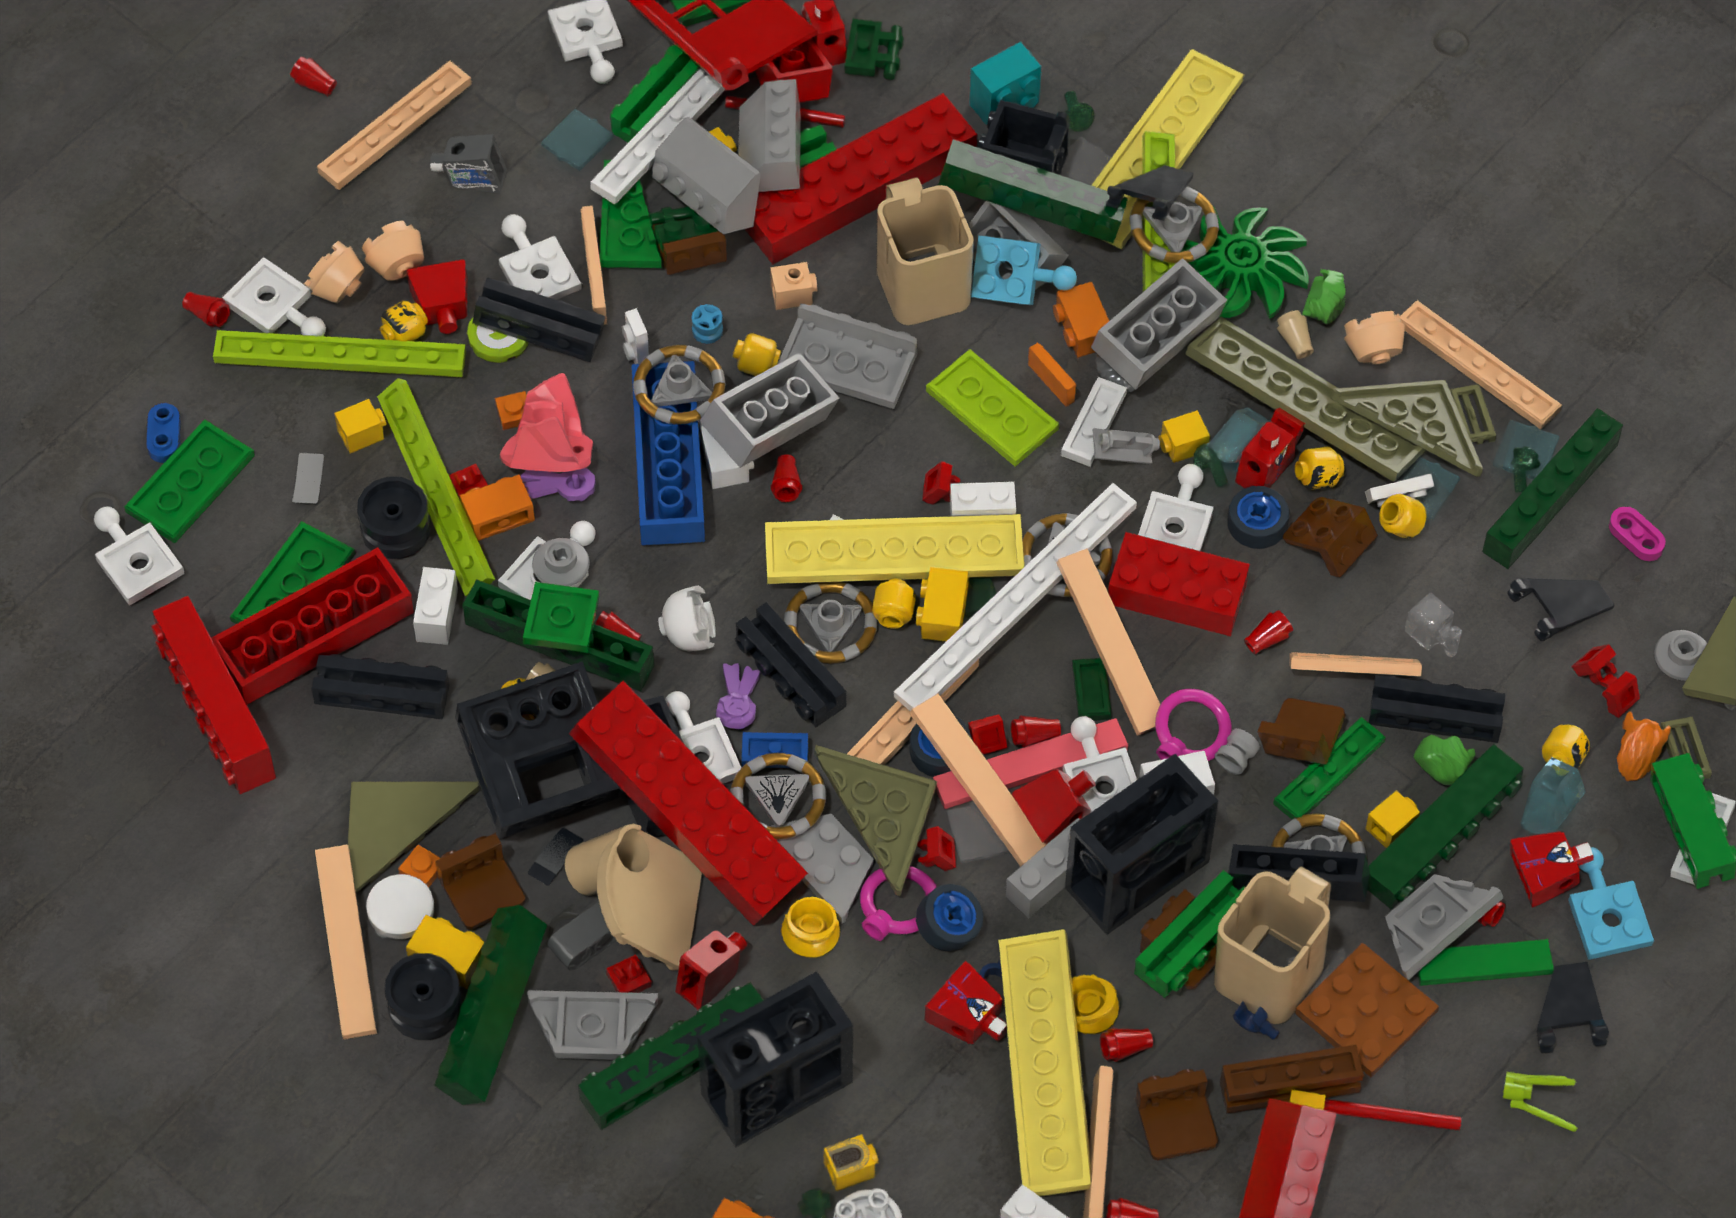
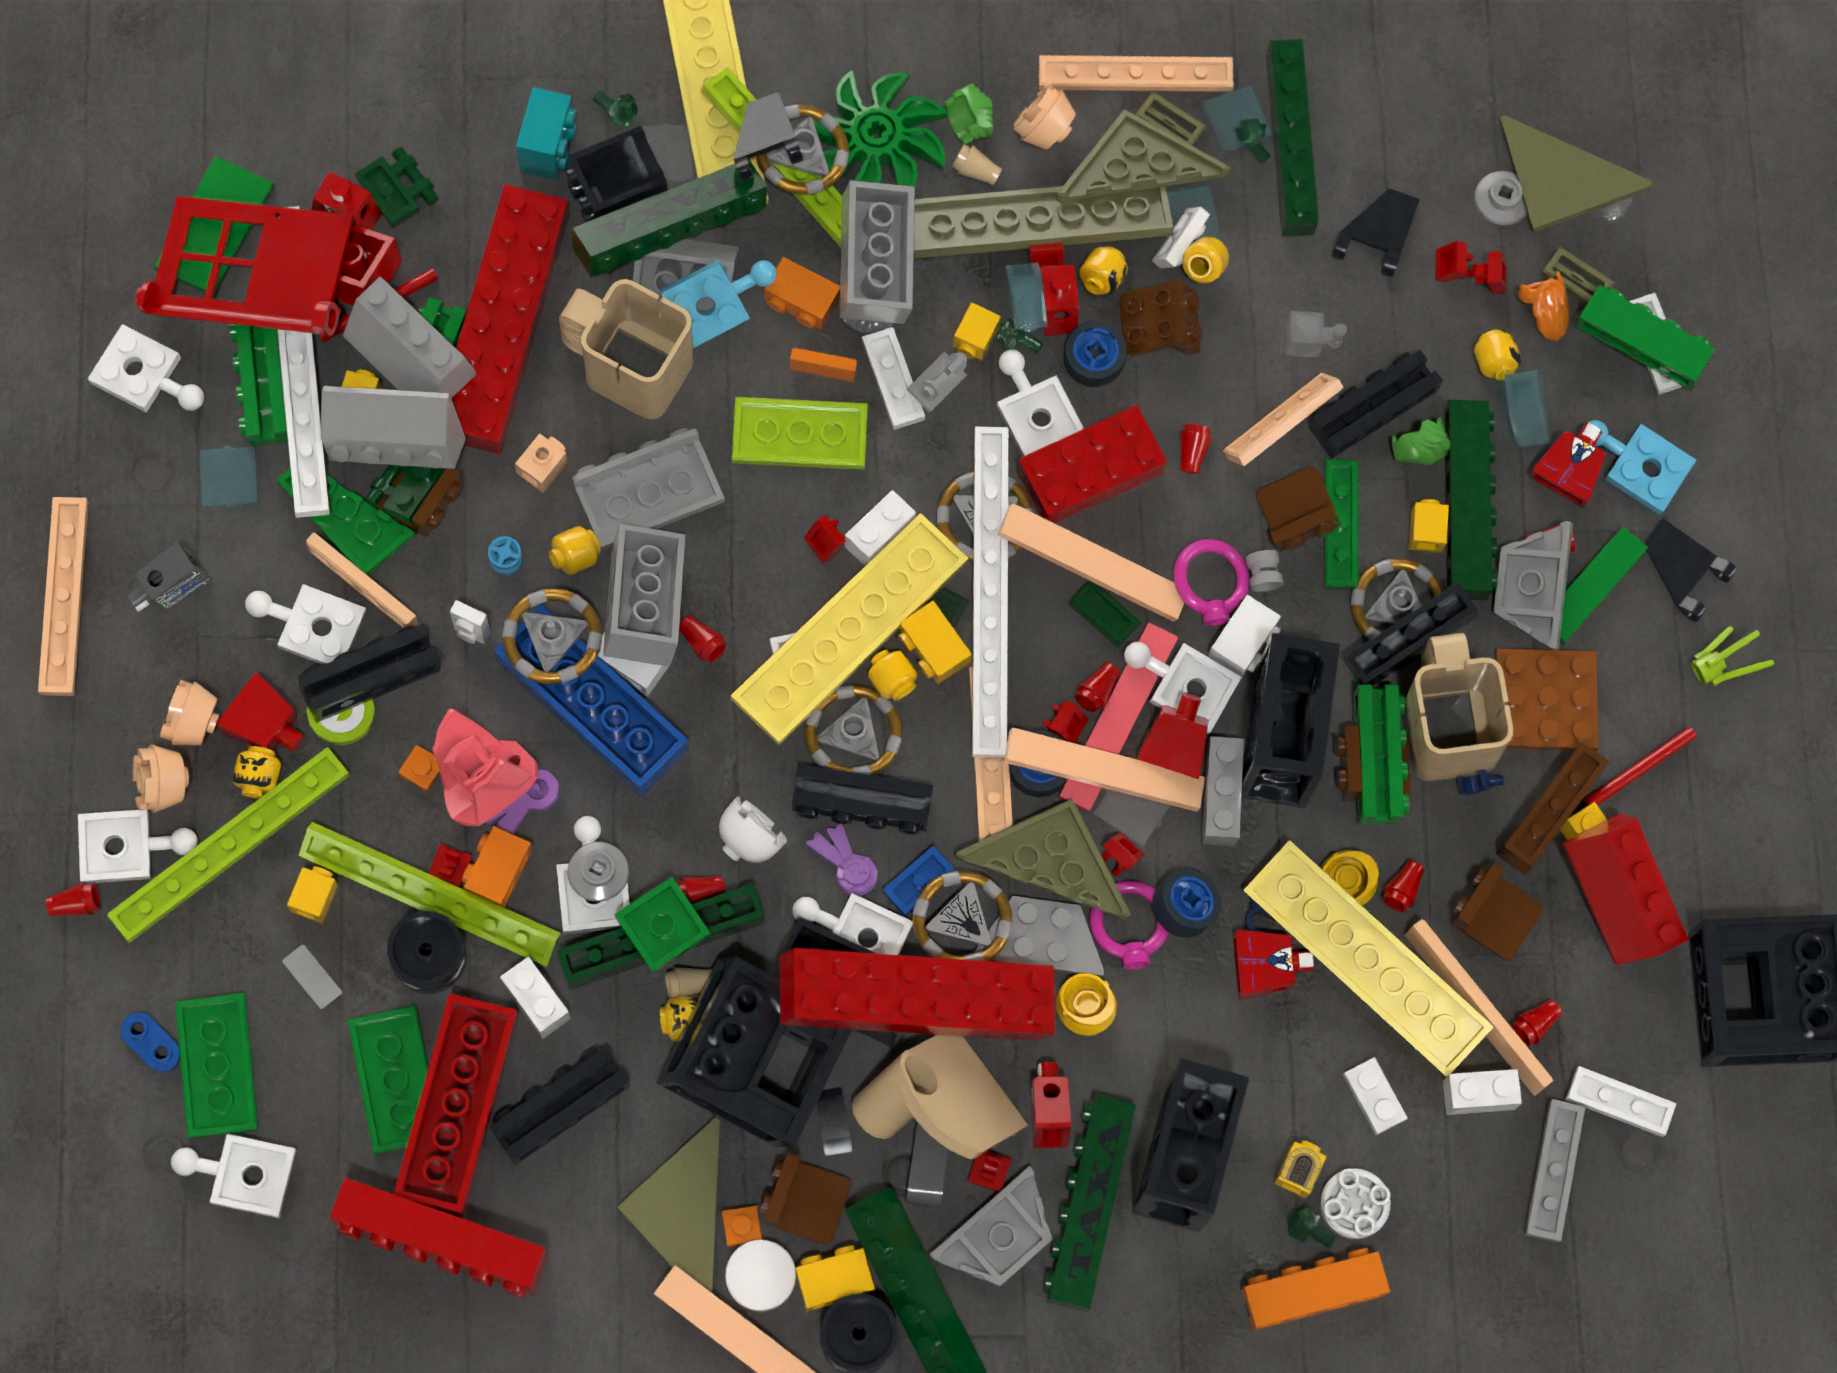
camera: 50 degrees left, 15 degrees up
dark pink plate [1609,507,1665,561] -> none
none -> white plate [1343,1057,1407,1136]

